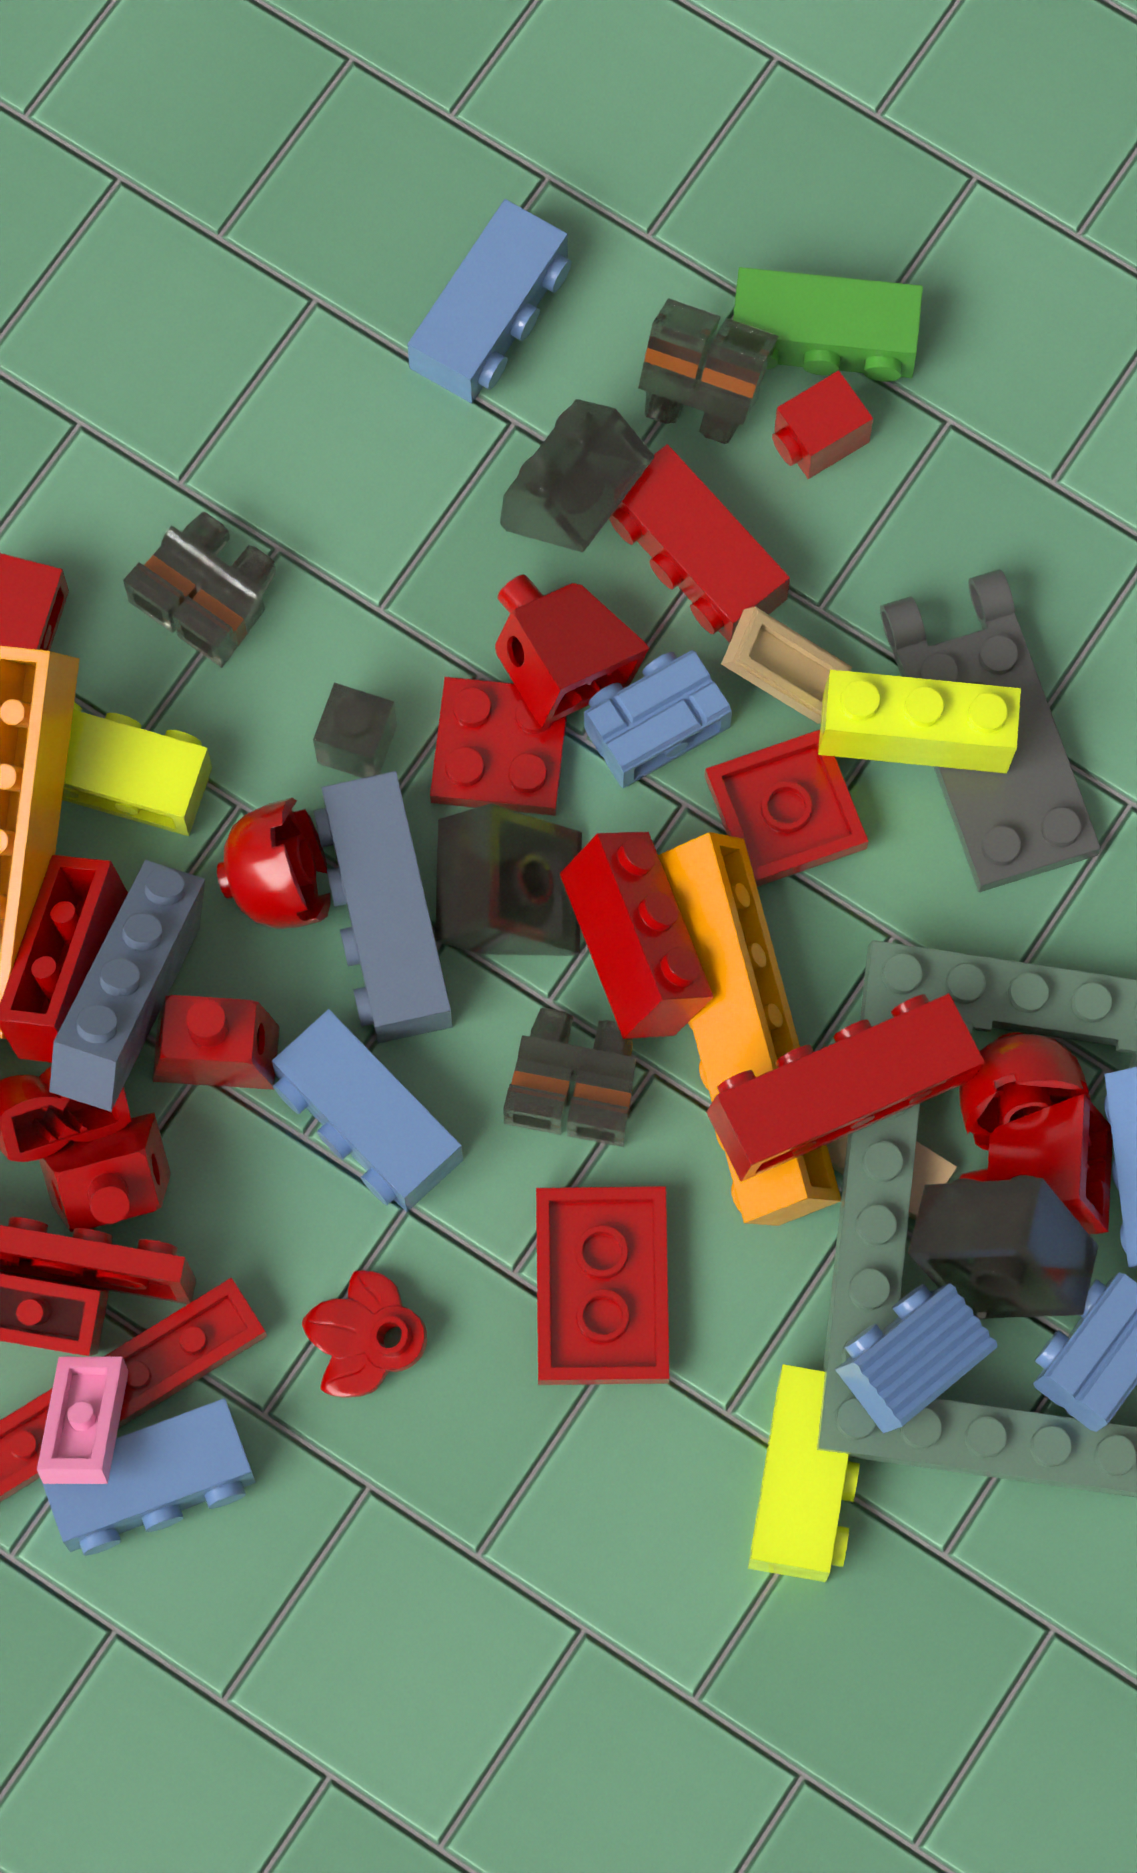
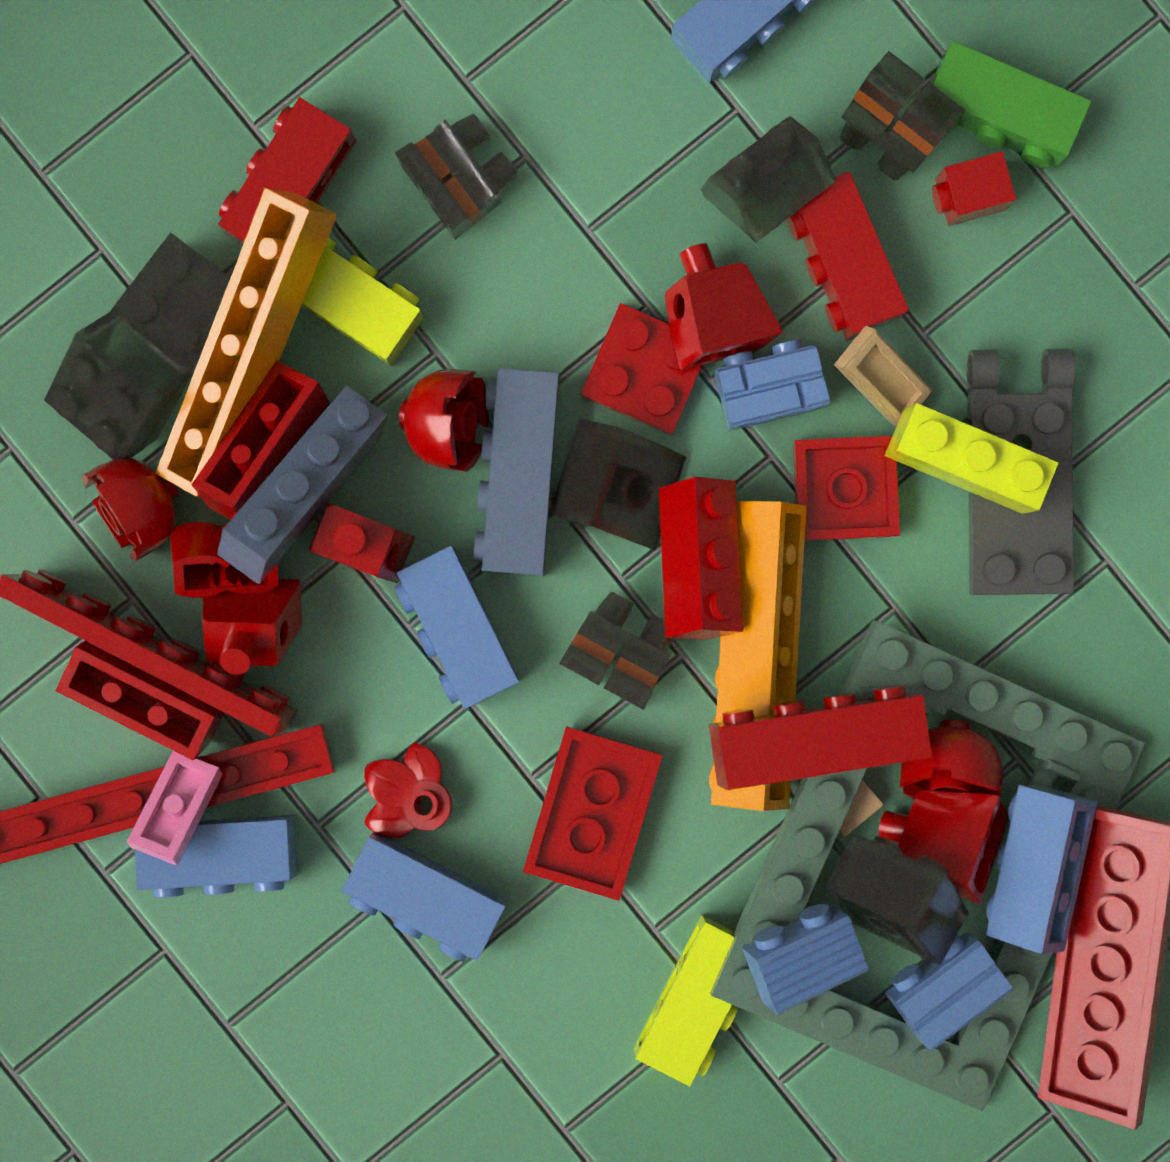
camera: 15 degrees right, 15 degrees up
clear smoke brick [313,682,397,778] -> none
none -> medium blue brick [341,832,507,962]

